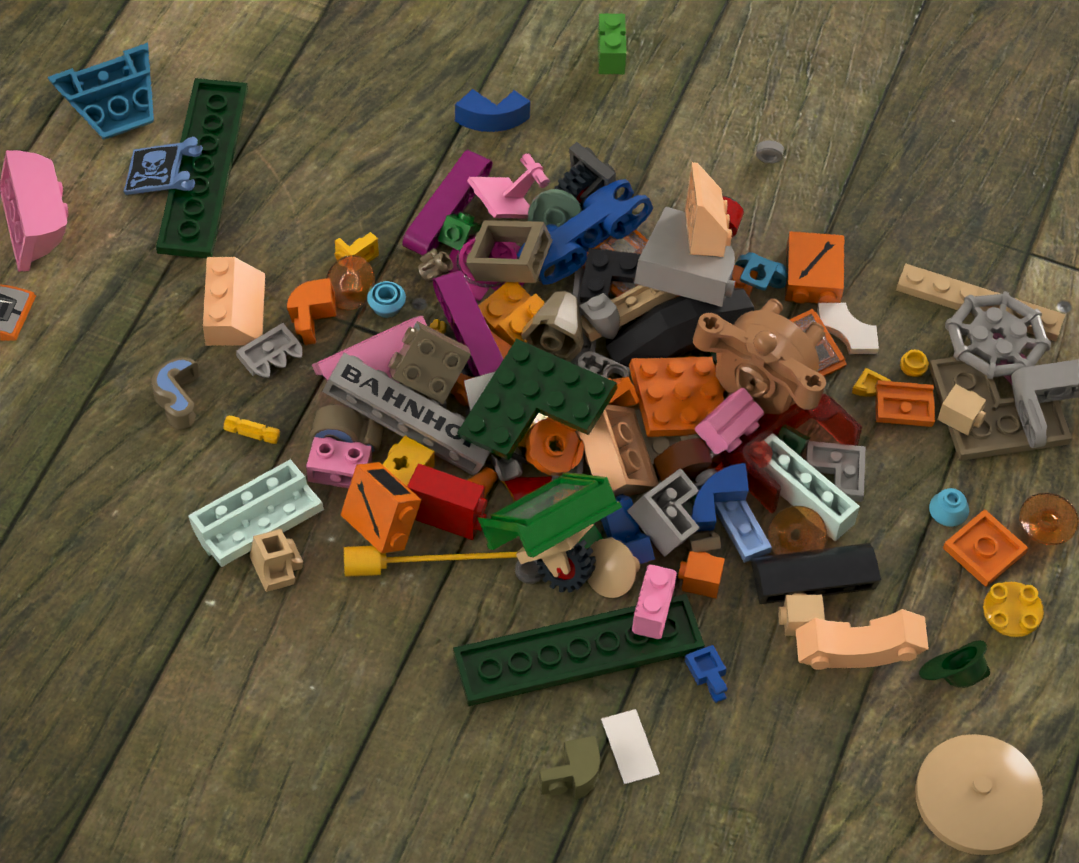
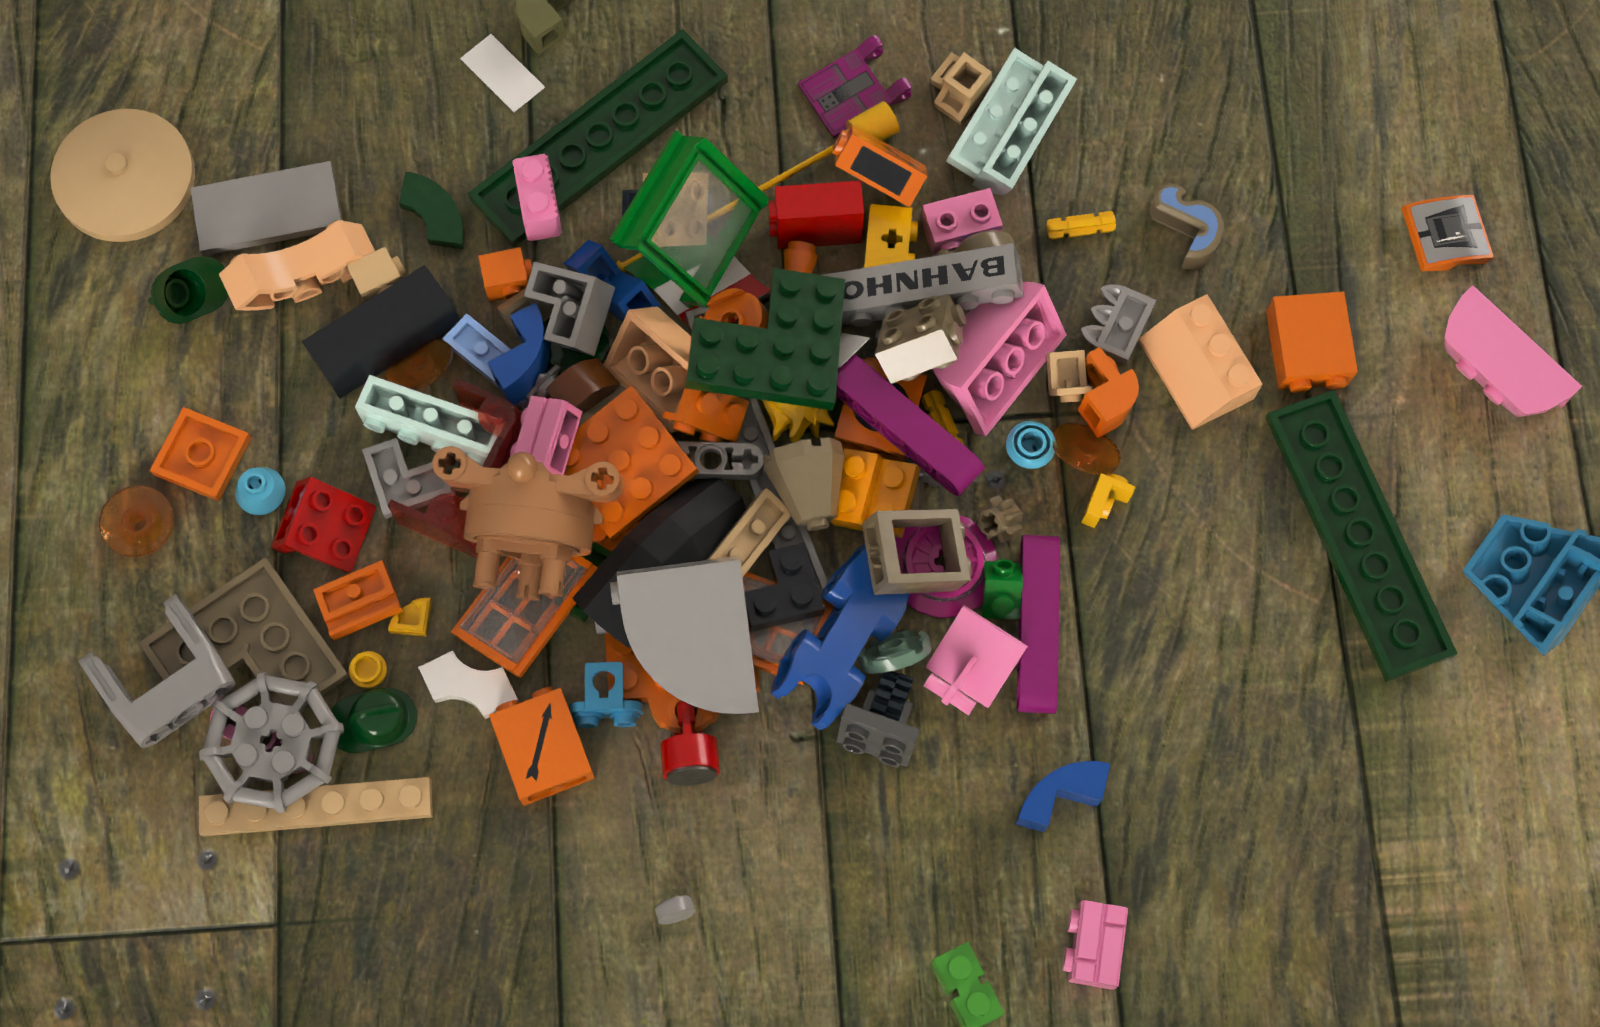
camera: 155 degrees right, 15 degrees up
medium blue flag [124,137,203,195] -> none
light grey plate [579,293,620,339] -> none
tan dish [587,537,640,598] -> none
light nougat slope [685,162,732,257] -> none
blue plate [685,645,728,703] -> none
tan brick [938,384,987,436] -> none
yellow dish [983,582,1044,637] -> none
none -> light grey tile [190,161,342,256]
none -> red bracket [270,476,376,573]
none -> dark green piece [331,688,417,753]
none -> dark green tile [399,171,465,249]
none -> magenta flag [798,35,912,139]
none -> tan bracket [1046,350,1092,403]
none -> bright pink brick [1062,900,1128,990]
none -> orange brick [1266,291,1358,393]

